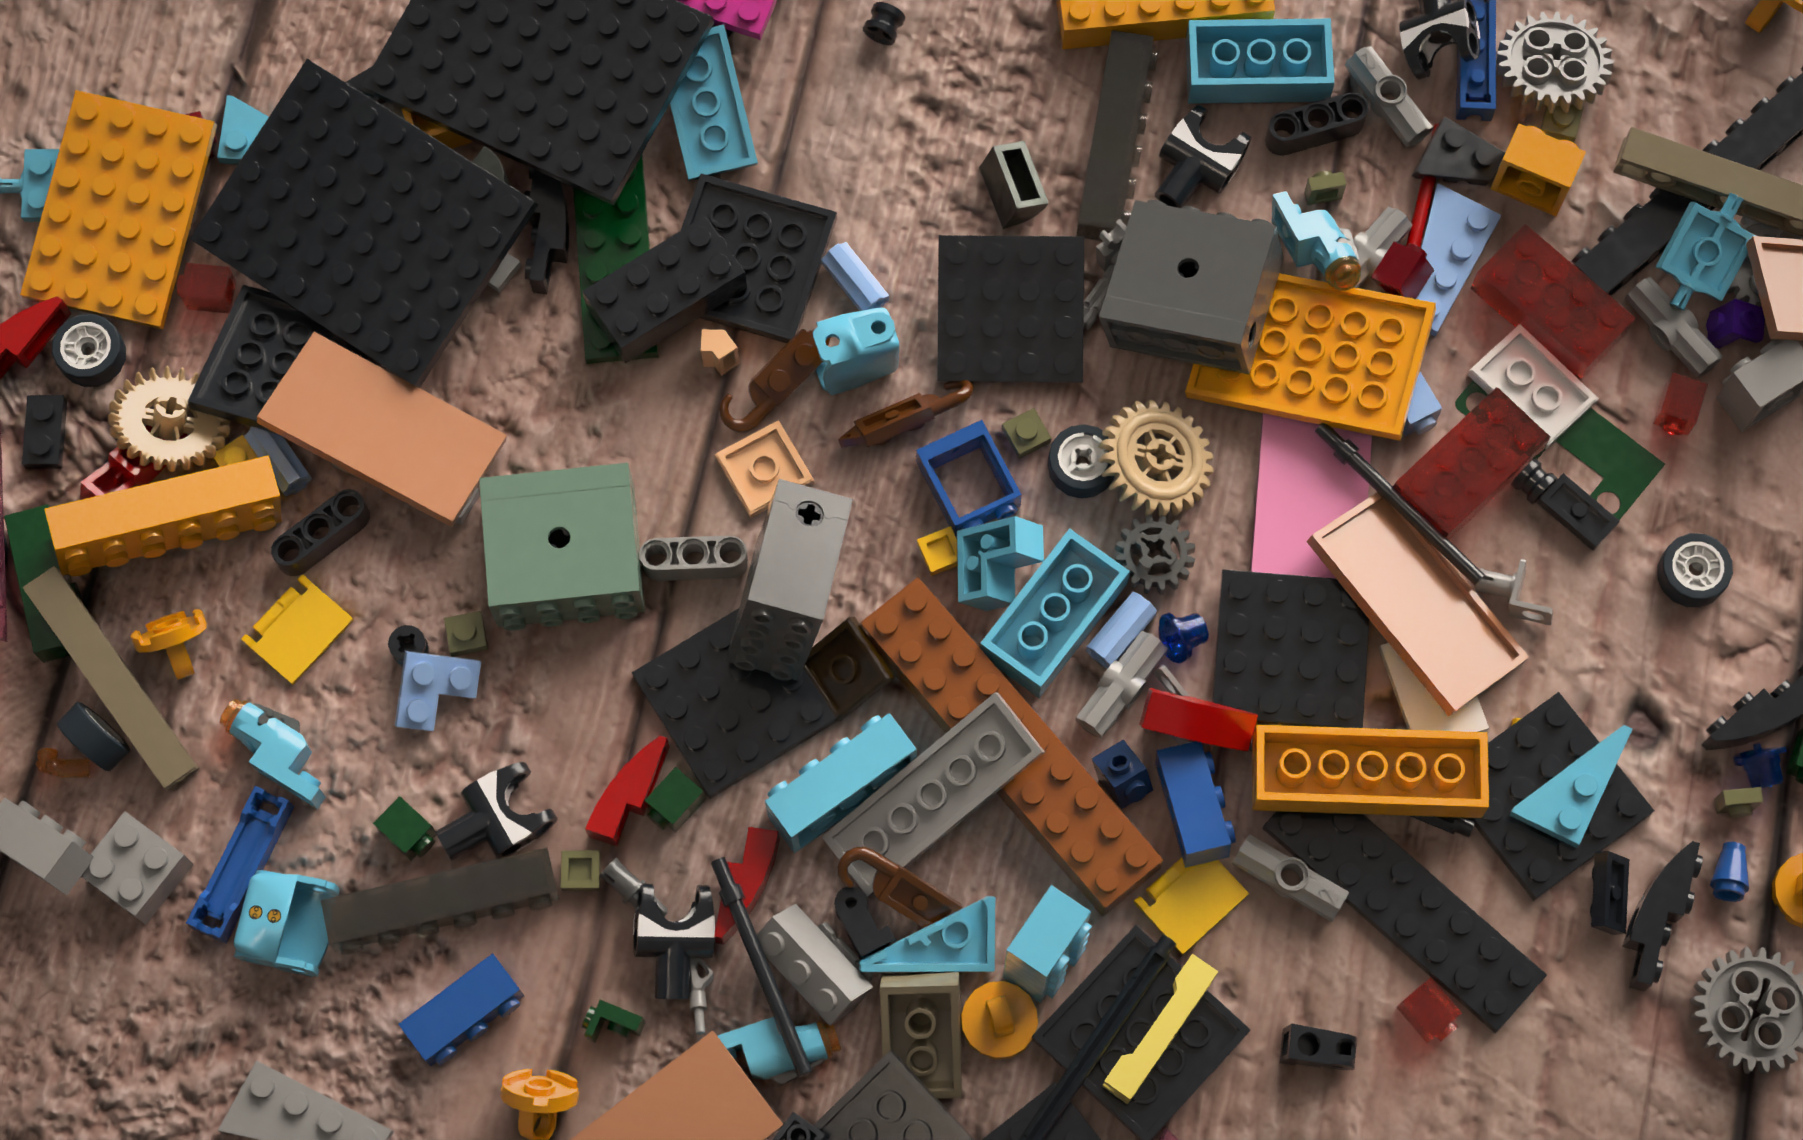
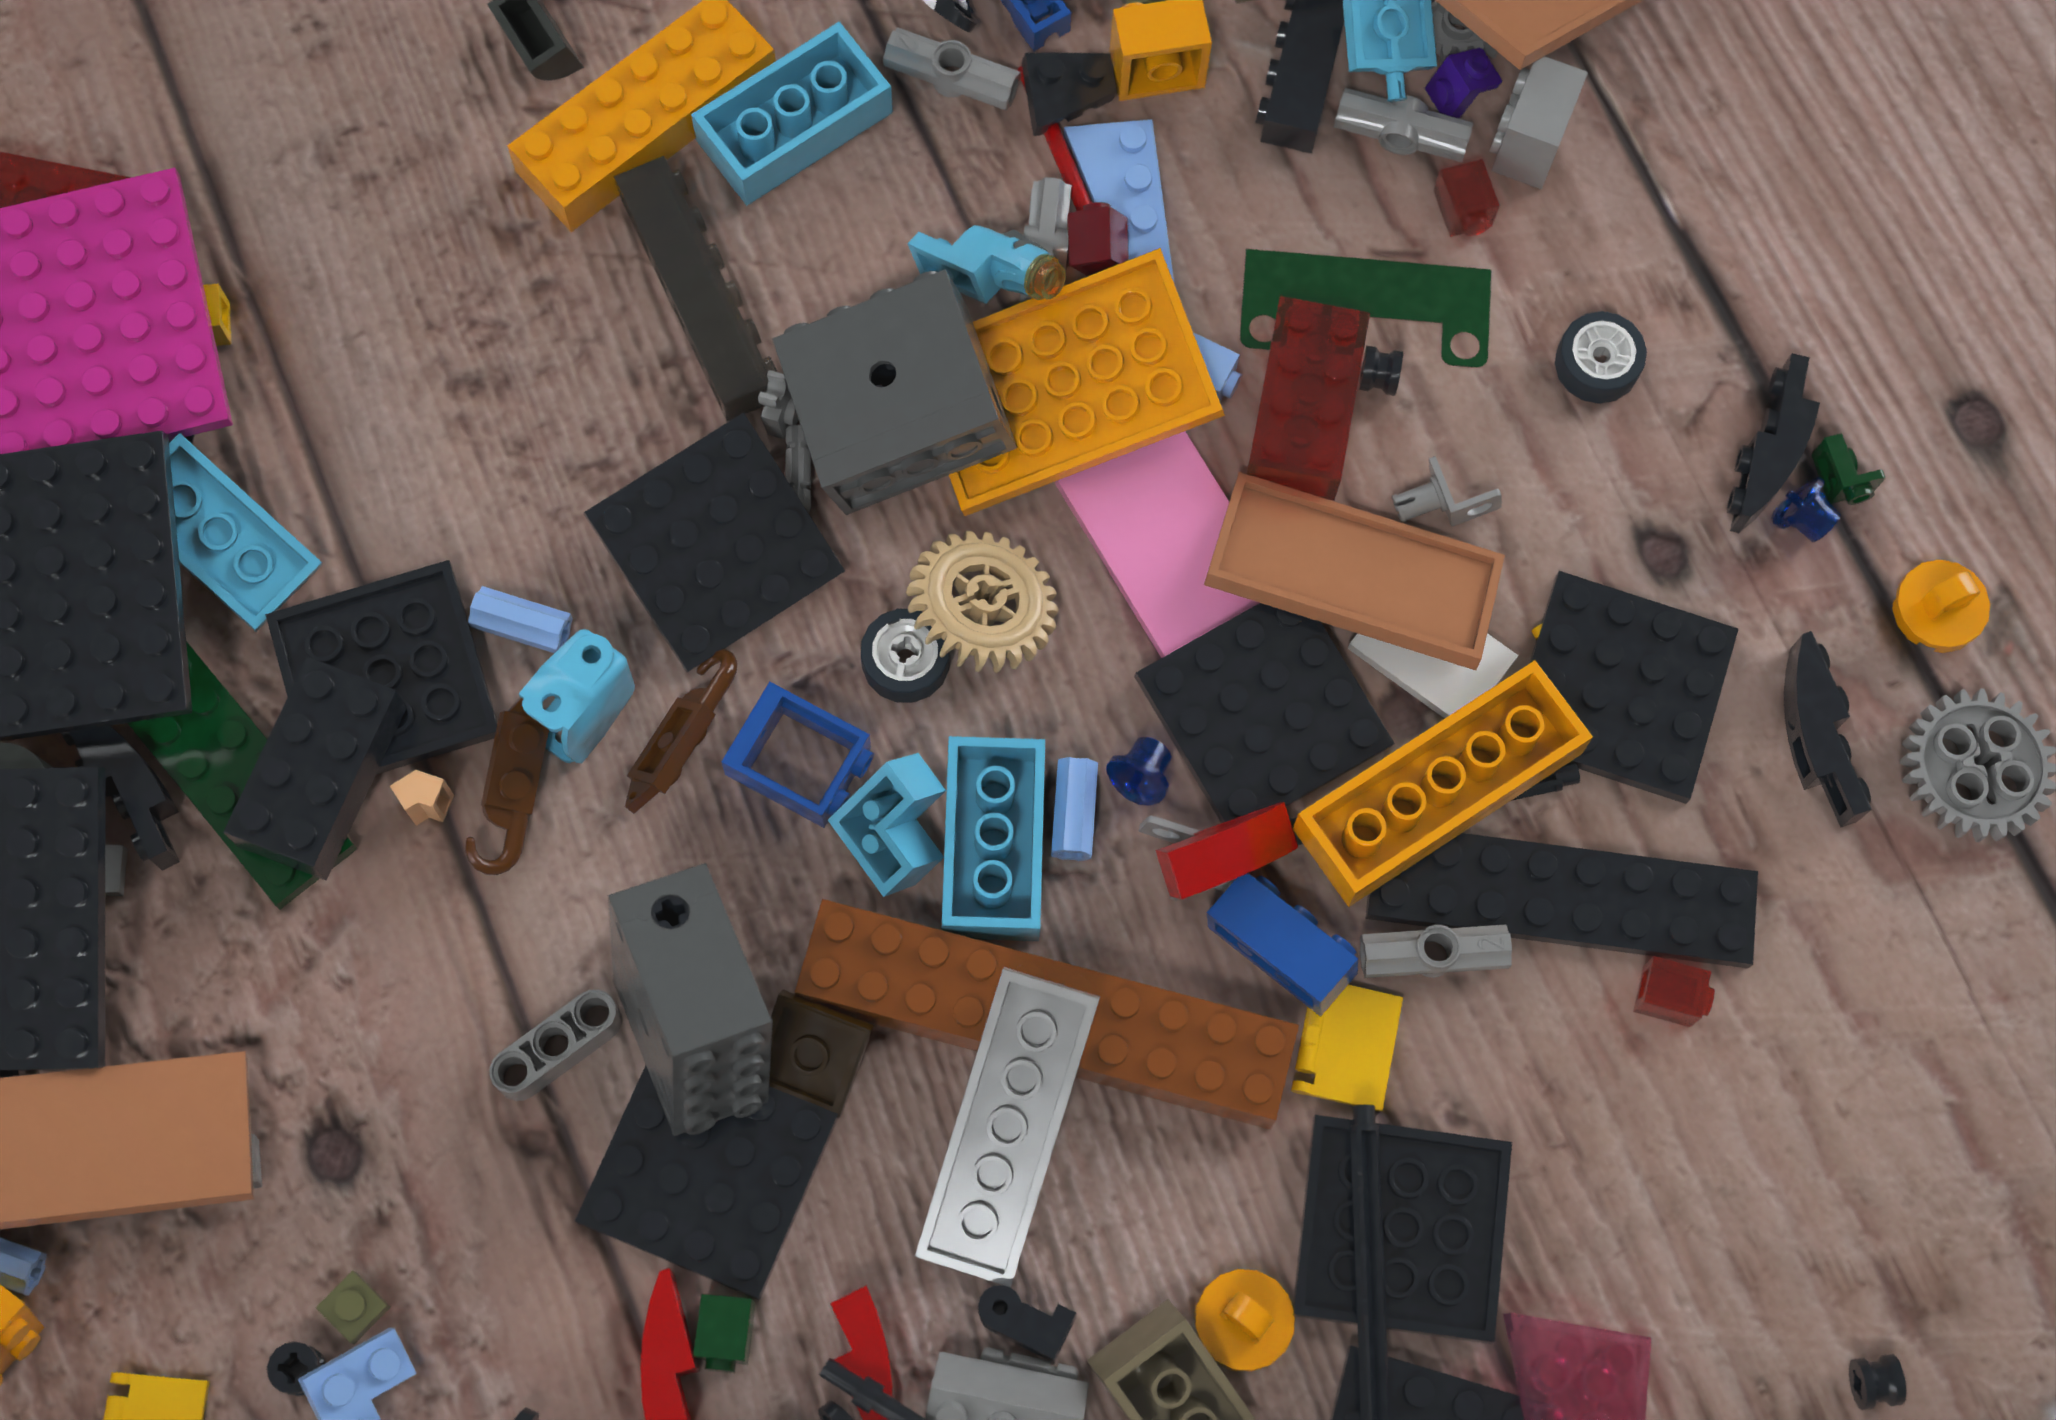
camera: 40 degrees left, 0 degrees up
black beam [271,489,370,576] -> none
sand green gear [479,463,646,631] -> none
light nougat tile [715,420,815,519] -> none
medium azure brick [765,713,917,854] -> none
reddish brown plate [838,847,963,928] -> none
medium azure wing [859,896,996,972] -> none
black wheel [863,2,905,45] -> none
yellow plate [917,526,958,576] -> none
pearl dark grey brick [979,141,1049,229] -> none
olive plate [1002,408,1051,459] -> none
medium azure brick [1003,885,1092,1003] -> none
light grey piece [1075,630,1168,739] -> none
dark blue brick [1091,740,1153,810] -> none
light yellow piece [1102,954,1218,1104] -> none
dark grey gear [1115,514,1195,595] -> none
black connector [1155,105,1252,208] -> none
black beam [1265,93,1369,156] -> none
black leg [1279,1023,1357,1070] -> none
olive plate [1304,171,1347,205] -> none
black bar [1315,423,1485,585] -> none
white tile [1467,324,1599,449] -> none
clear red brick [1470,224,1636,381] -> none
medium azure wing [1509,725,1632,848] -> none
black plate [1537,473,1620,551] -> none
black plate [1590,851,1630,935] -> none
blue cone [1710,842,1749,902] -> none
olive plate [1714,787,1763,818] -> none

